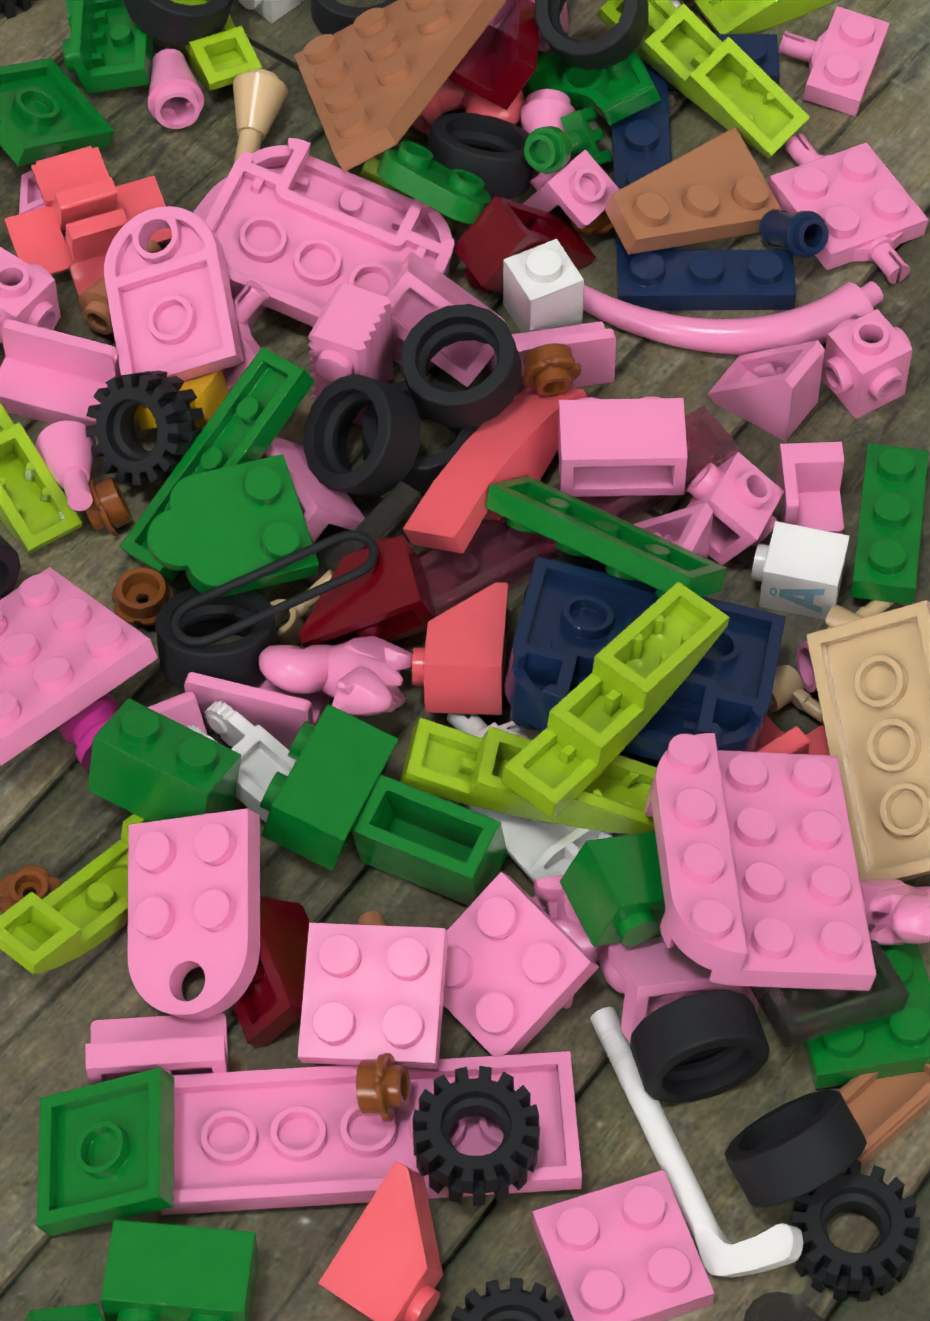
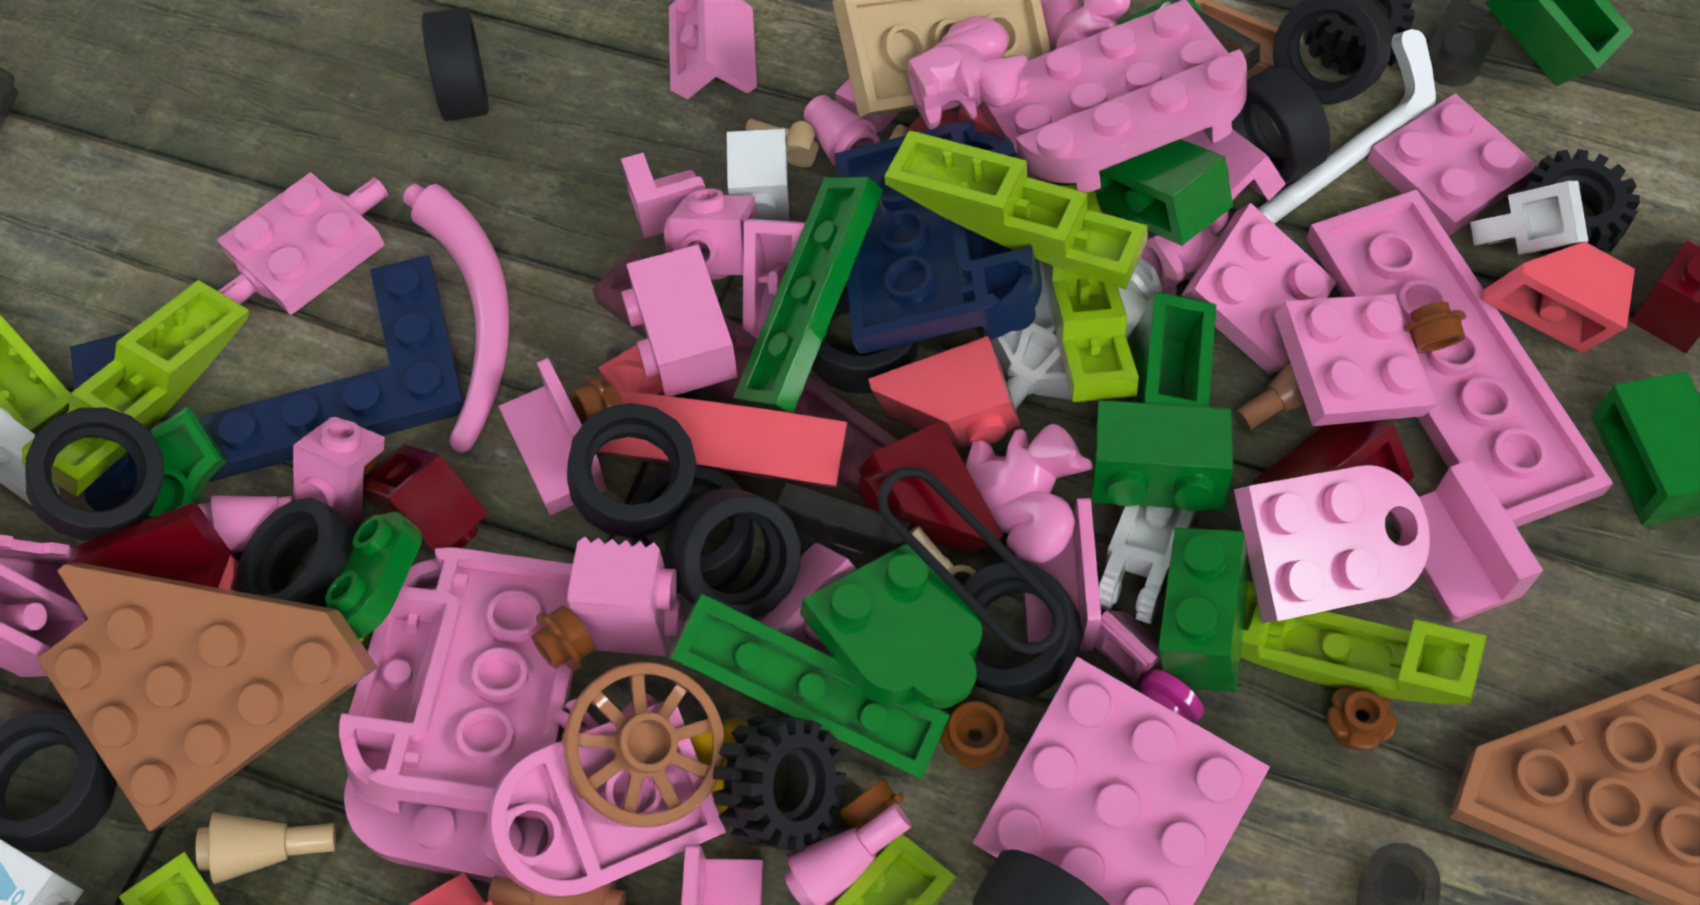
camera: 105 degrees left, 5 degrees up
green plate [36,1067,174,1236] -> none
bright pink panel [384,252,506,388] -> none
black tyre [412,1066,540,1206] -> none
white brick [503,239,584,333] -> none
green hinge [524,106,613,174] -> none
nougat wing [604,127,782,255] -> none
bright pink slope [707,340,825,442] -> none
dark blue pin [759,209,829,258] -> none
bright pink plate [778,6,890,117] -> none
bright pink brick [822,309,913,419] -> none
green plate [850,443,929,605] -> none
none -> dark orange plate [531,605,595,671]
none -> nougat wheel [562,662,725,828]
none -> bright pink animal [907,16,1029,130]
none -> white plate [1470,181,1589,255]

